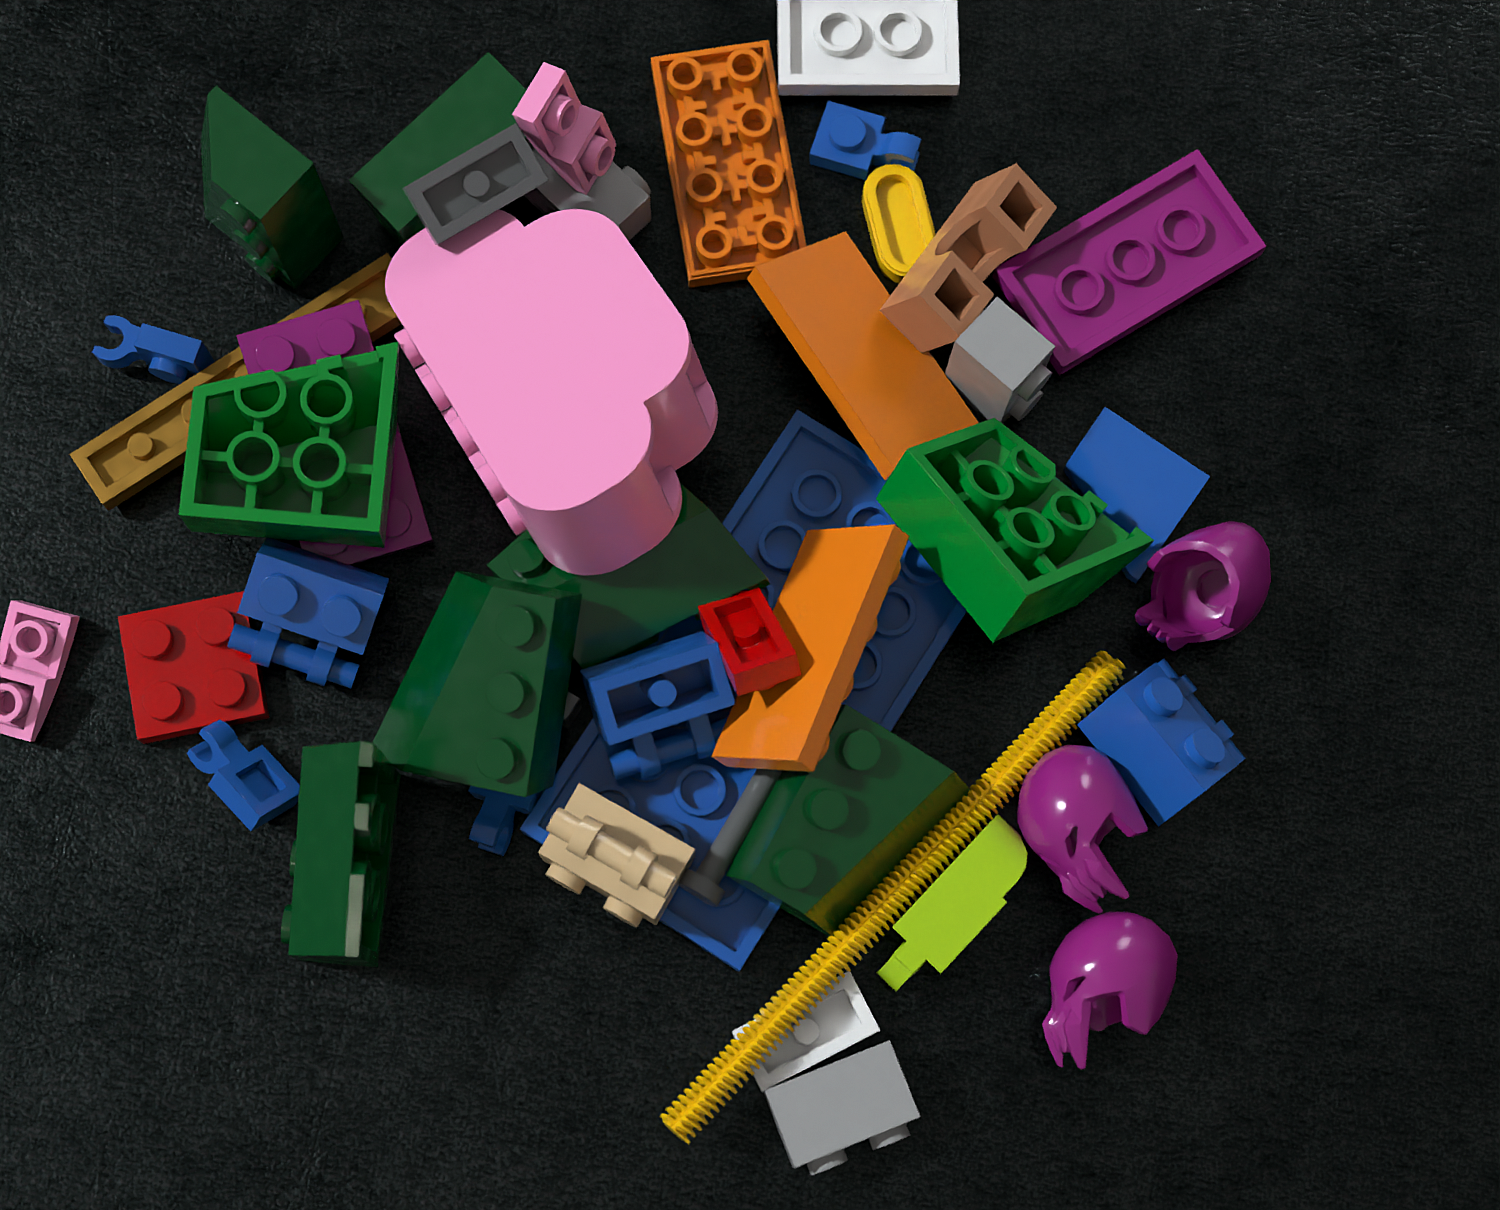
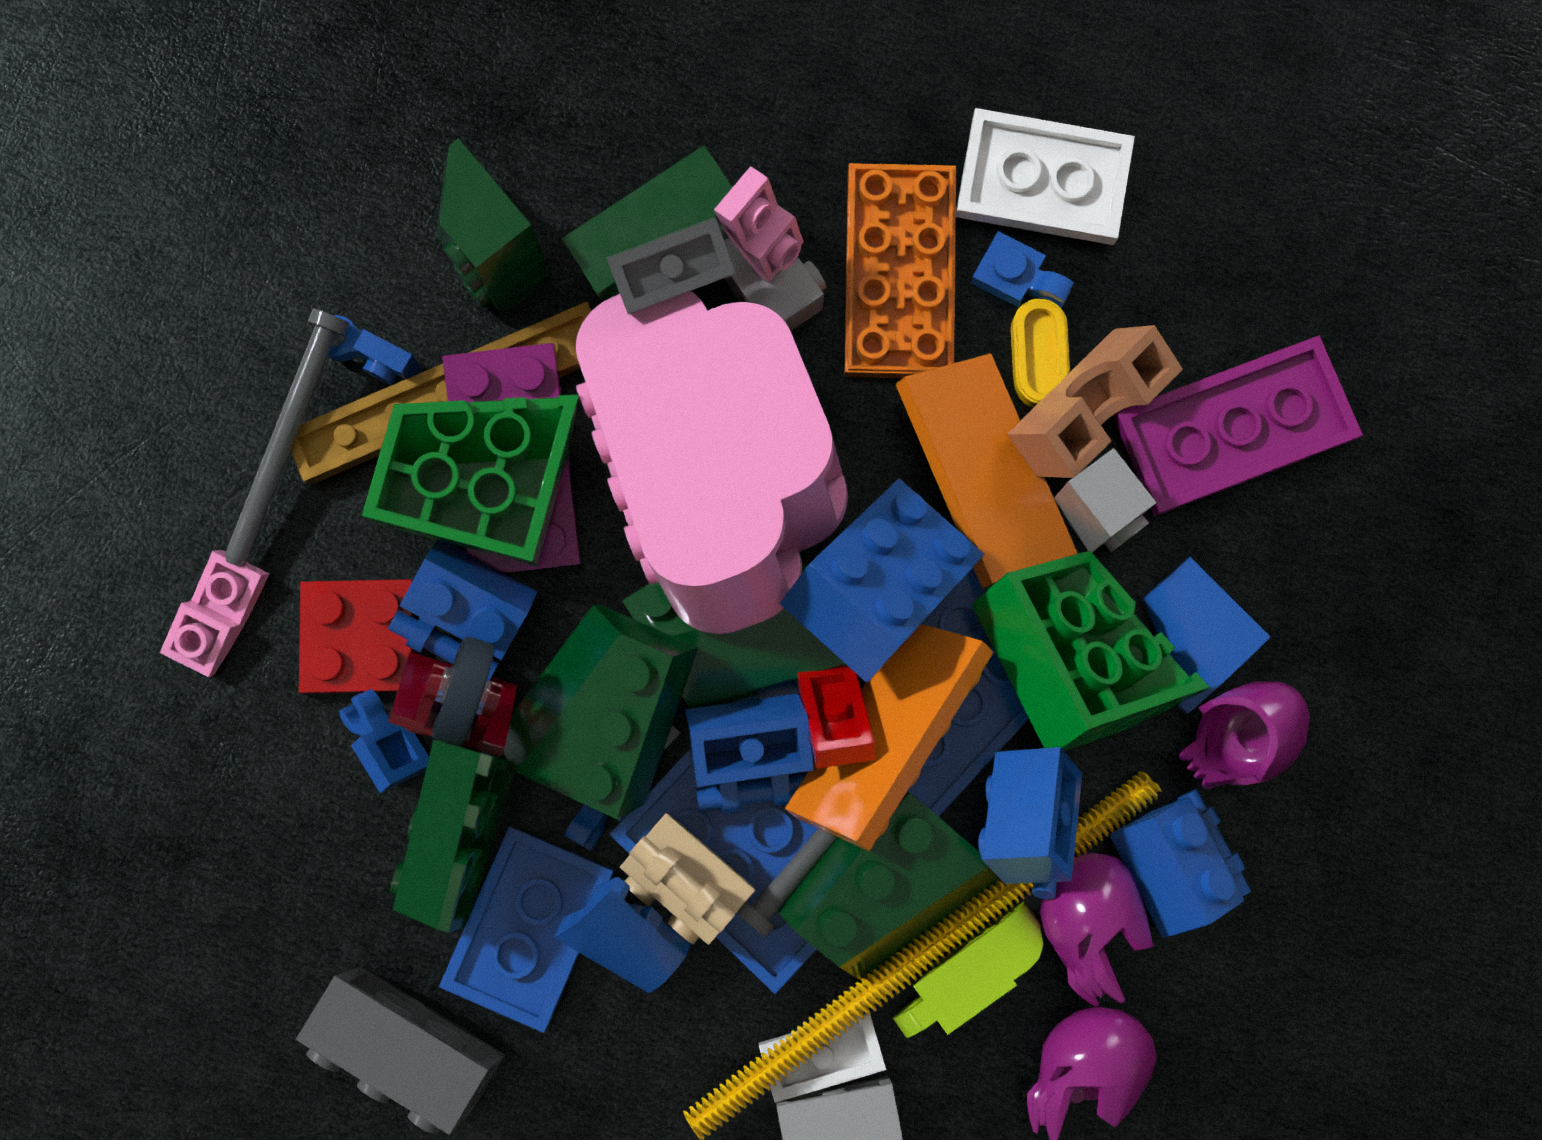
camera: 15 degrees right, 5 degrees up
none -> dark grey bar [225,308,350,567]
none -> dark grey brick [296,966,505,1135]
none -> plate [388,637,517,757]
none -> blue plate [439,826,615,1033]
none -> blue slope [554,877,691,993]
none -> blue brick [779,479,985,683]
none -> blue brick [979,747,1082,899]

